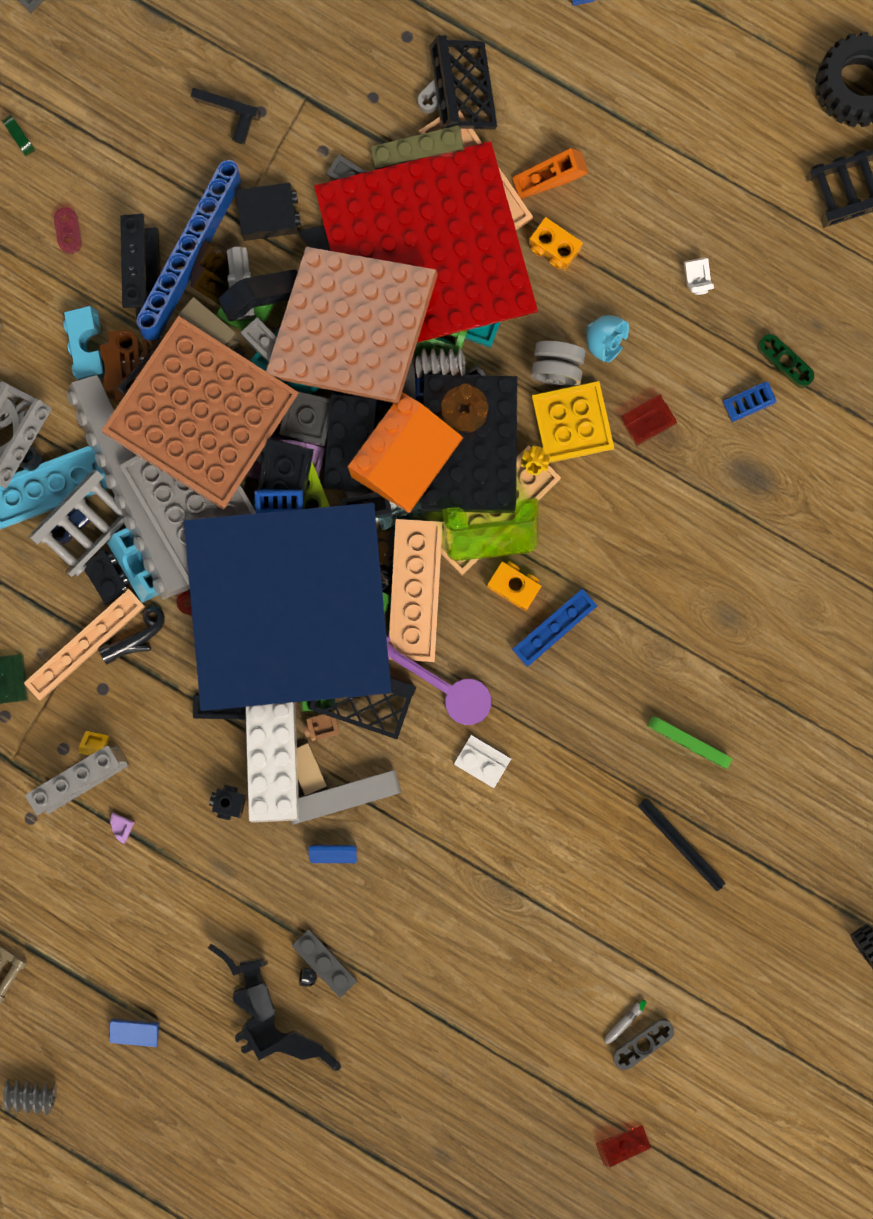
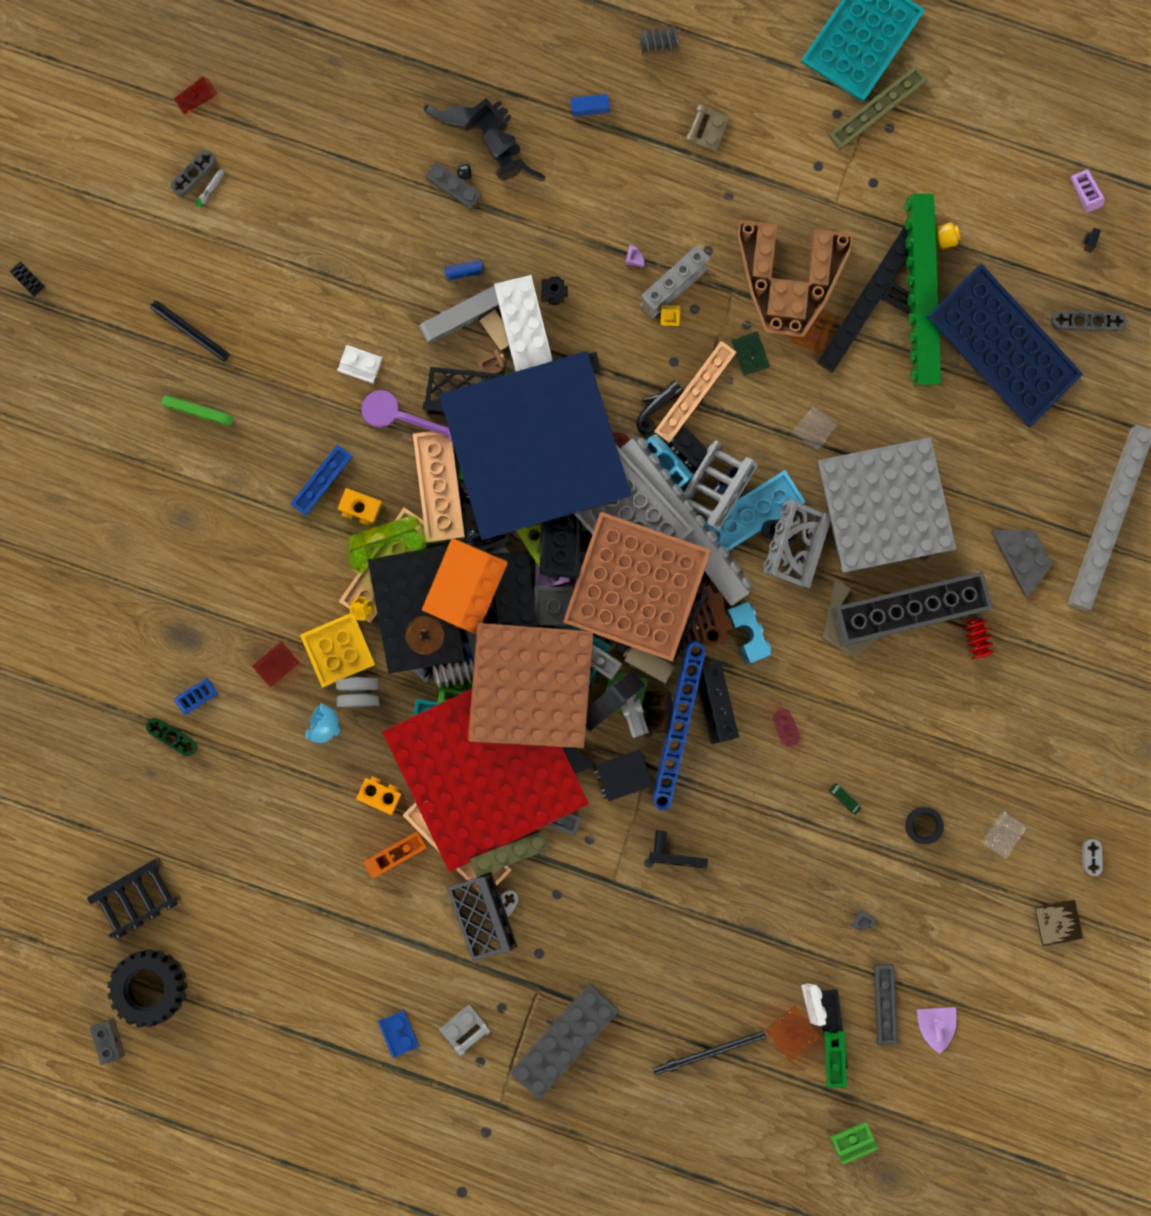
camera: 170 degrees right, 0 degrees up
blue slope [255,489,303,514] -> none
white bracket [684,257,714,295] -> none

